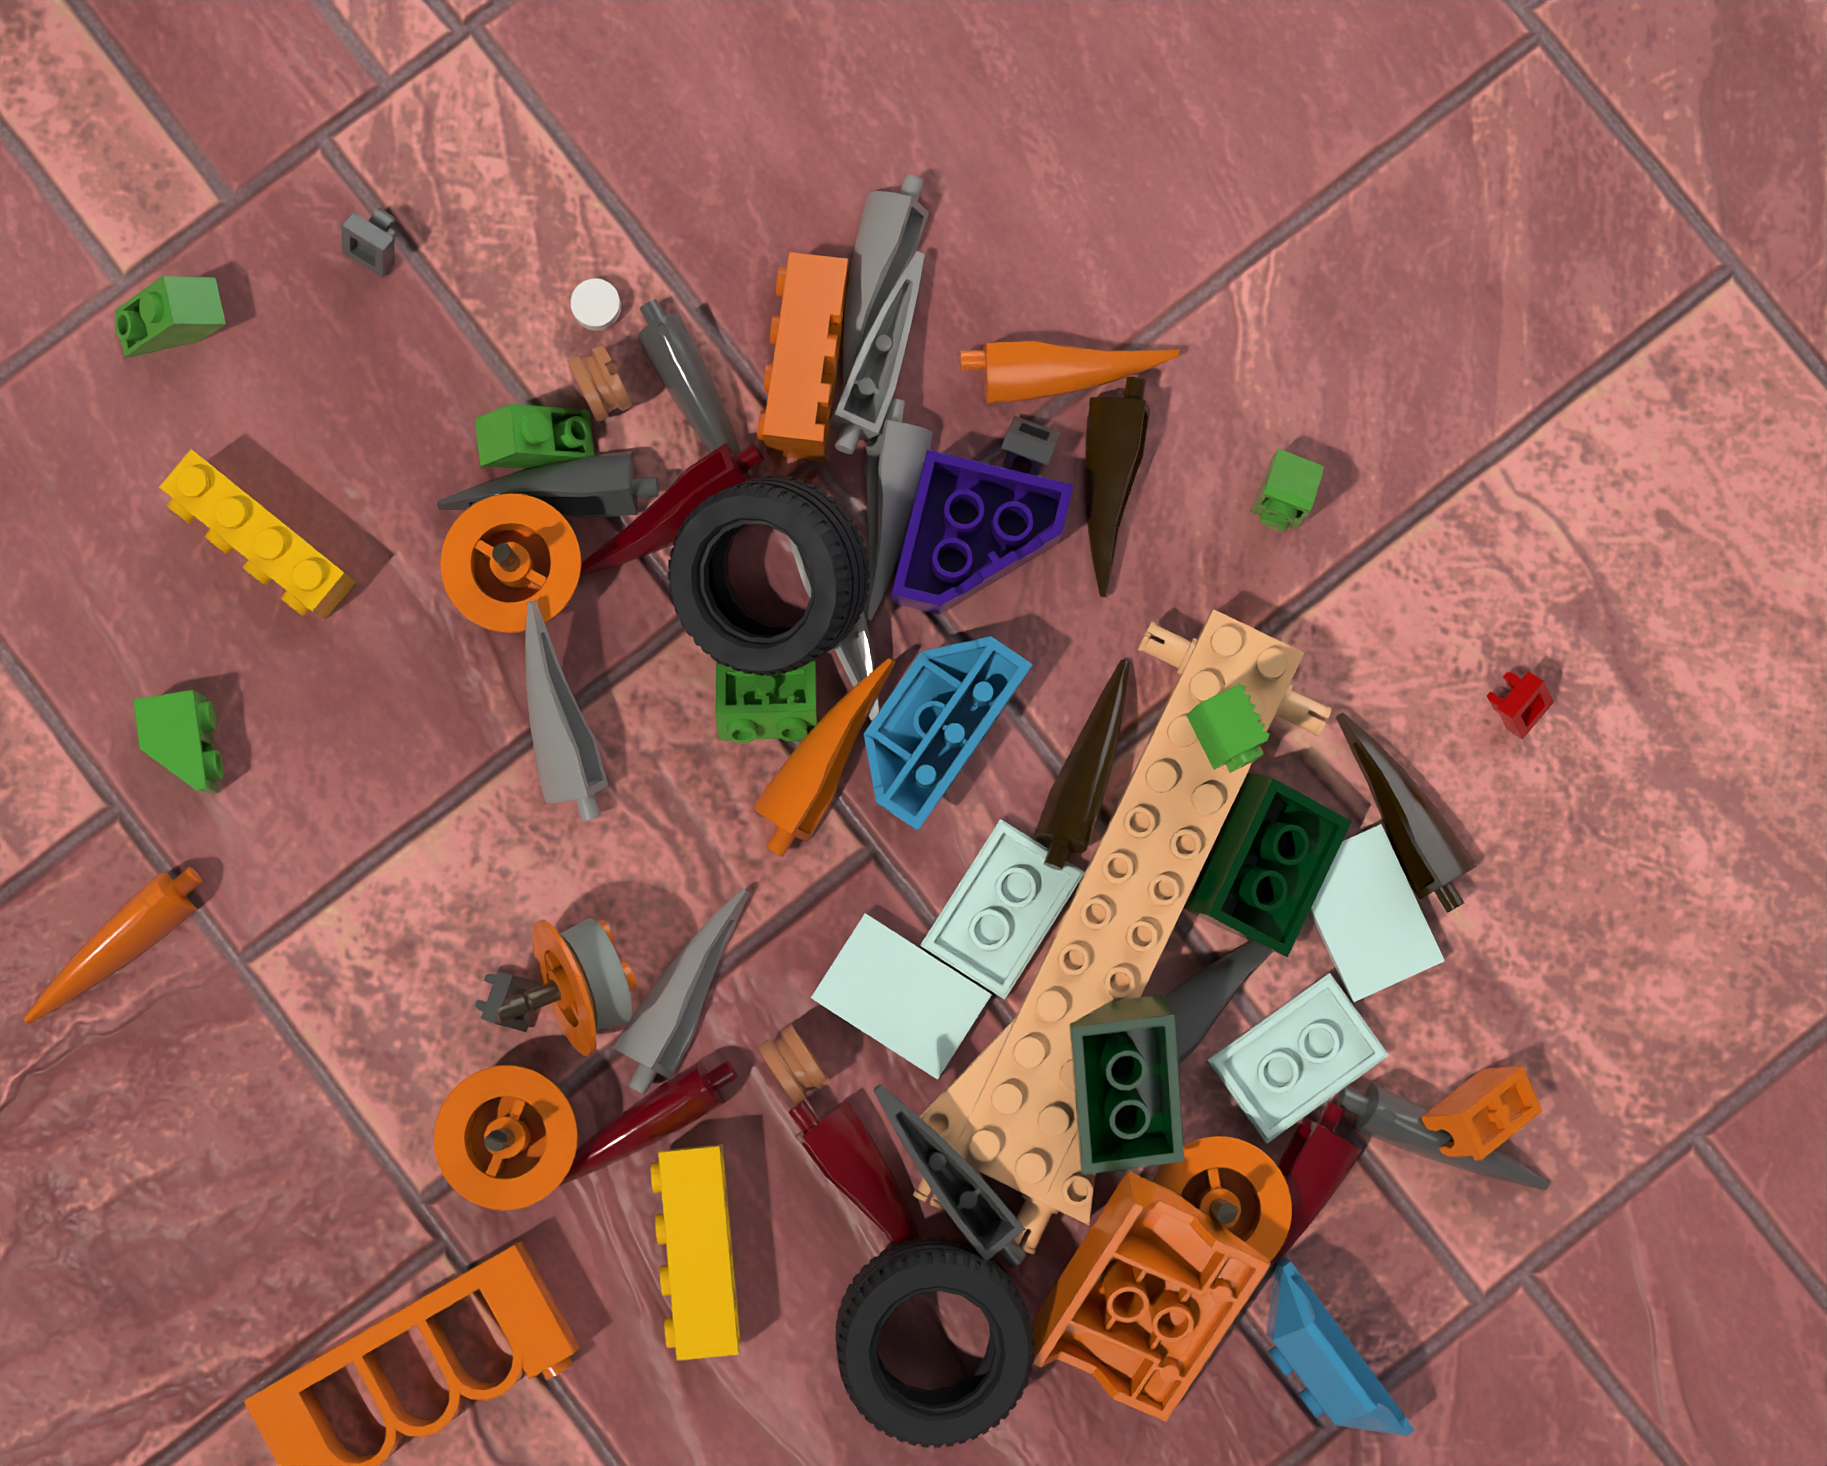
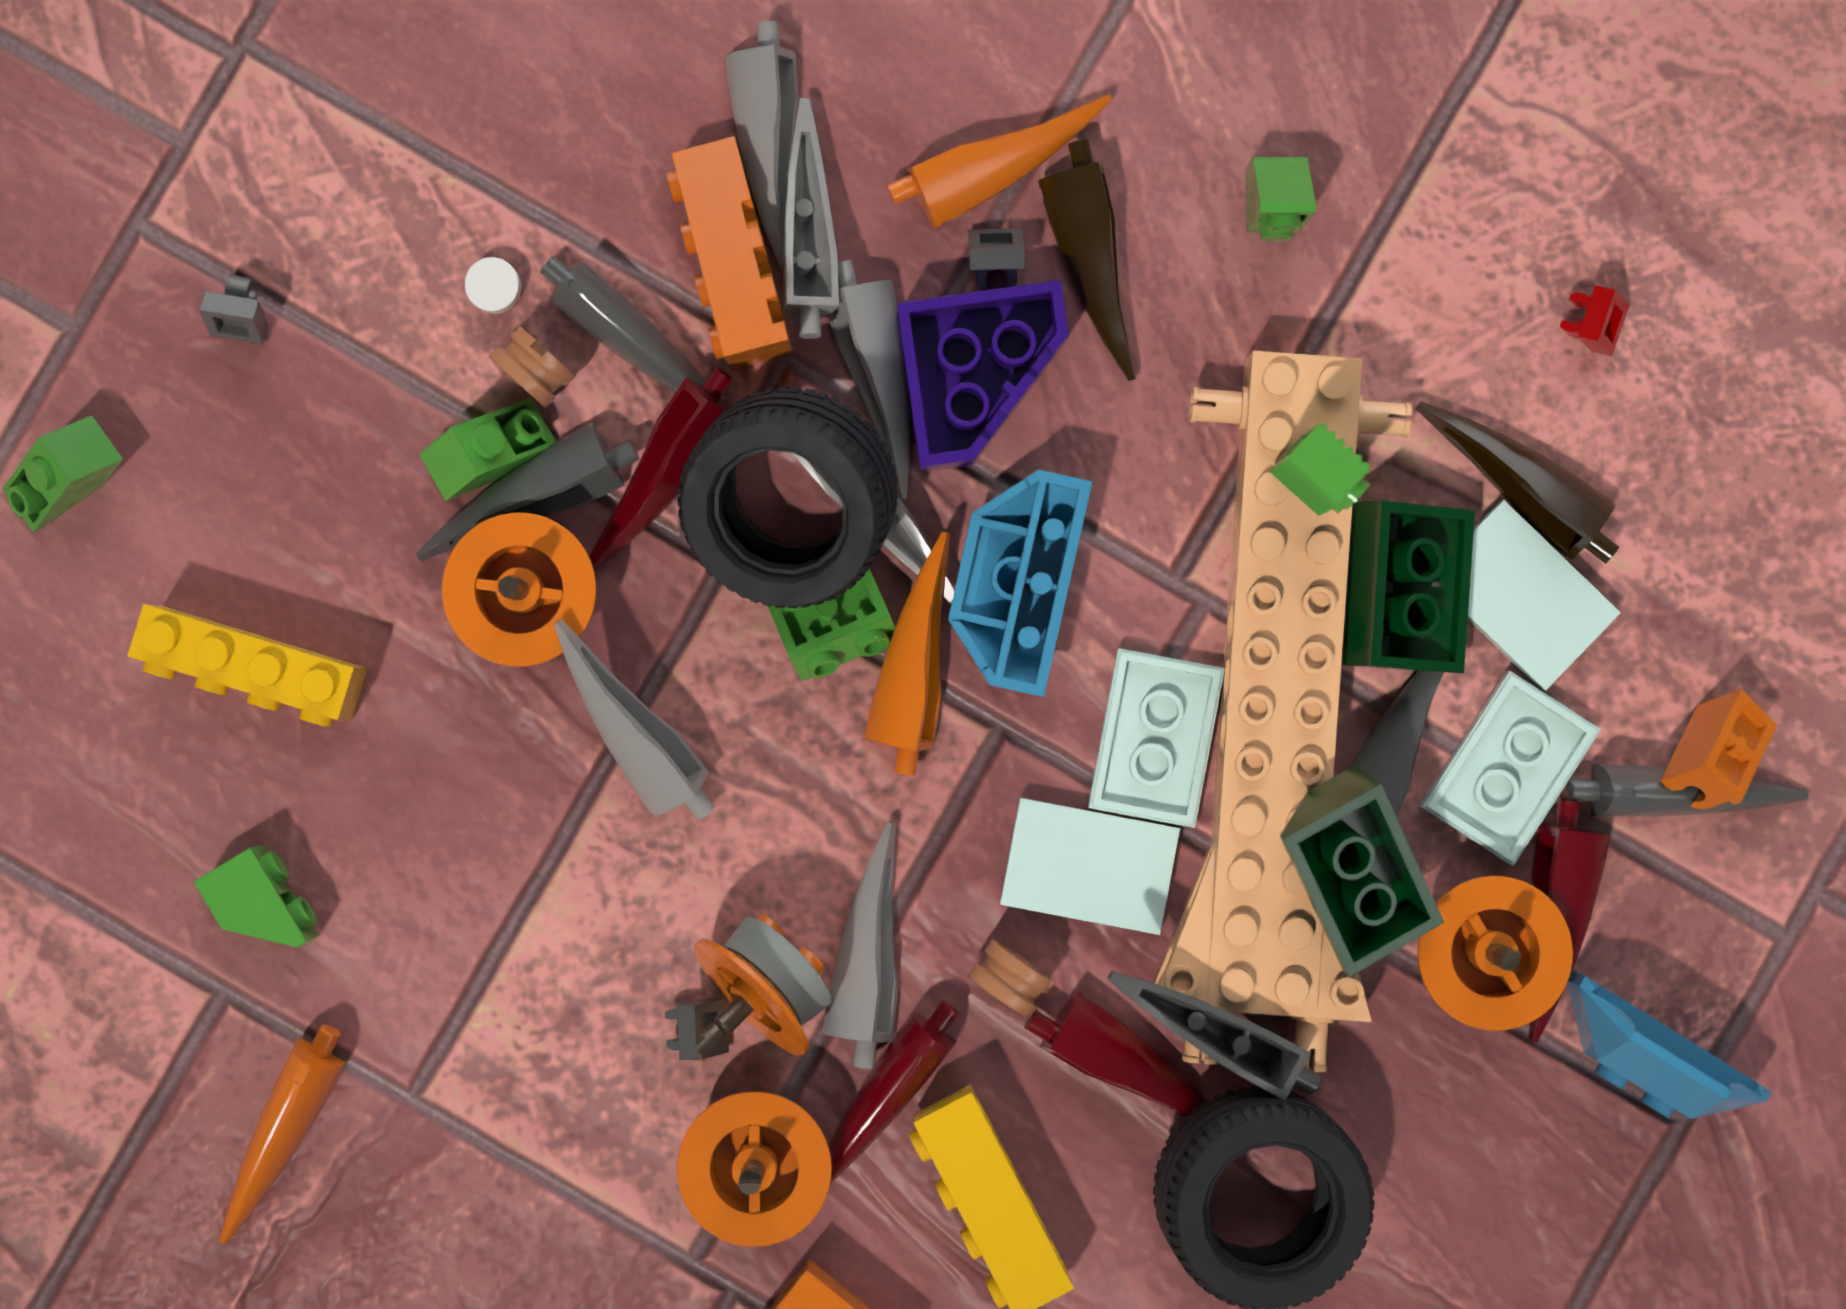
camera: 20 degrees left, 5 degrees up
orange piece [1031,1171,1271,1422] -> none
dark brown piece [1034,660,1130,871] -> none

